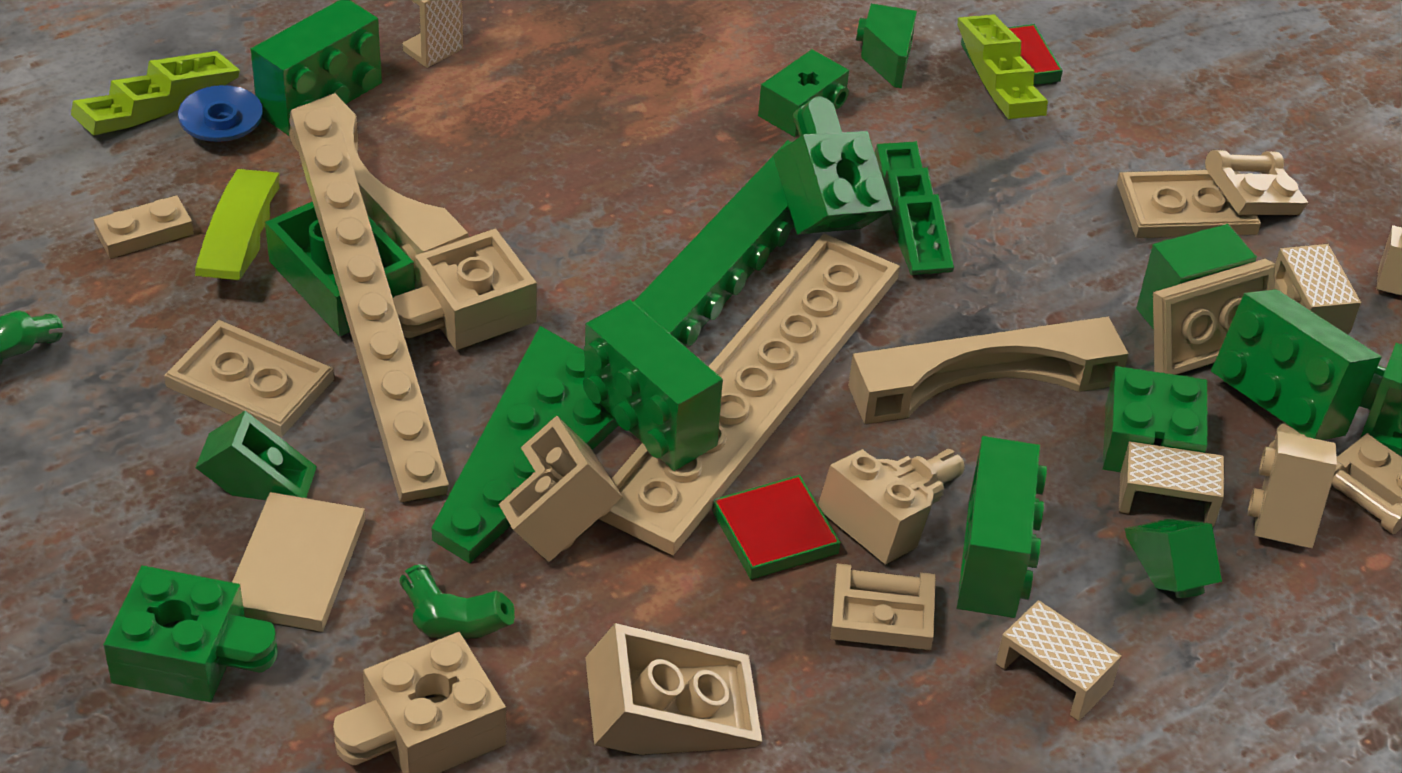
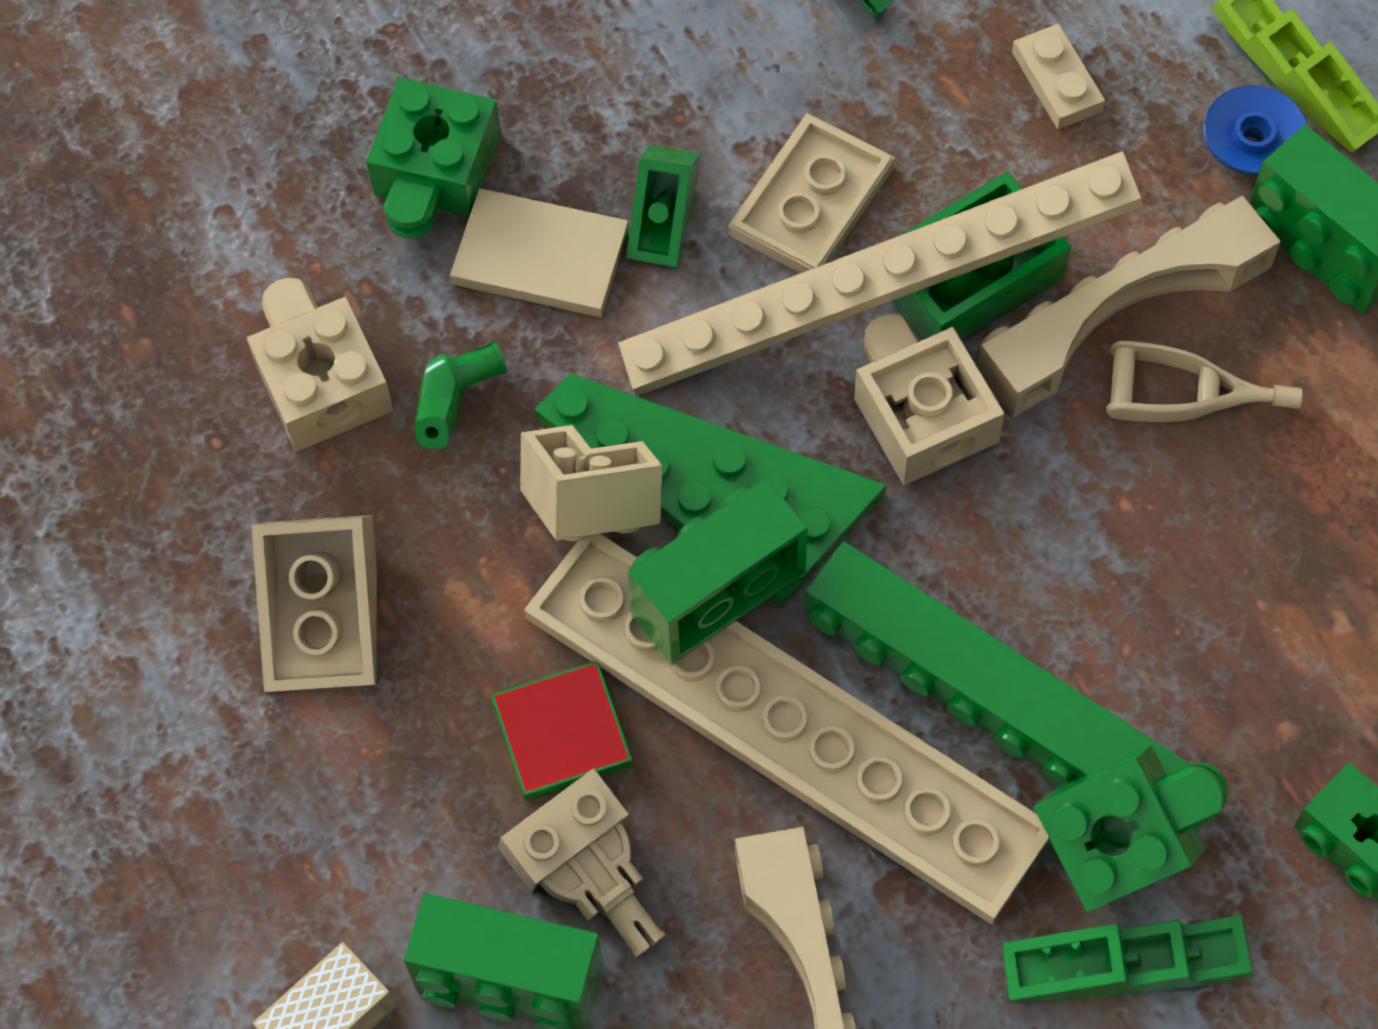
camera: 100 degrees right, 20 degrees up
lime slope [195,169,280,280] -> none
tan plate [830,563,935,650] -> none
none -> tan piece [1106,341,1302,422]

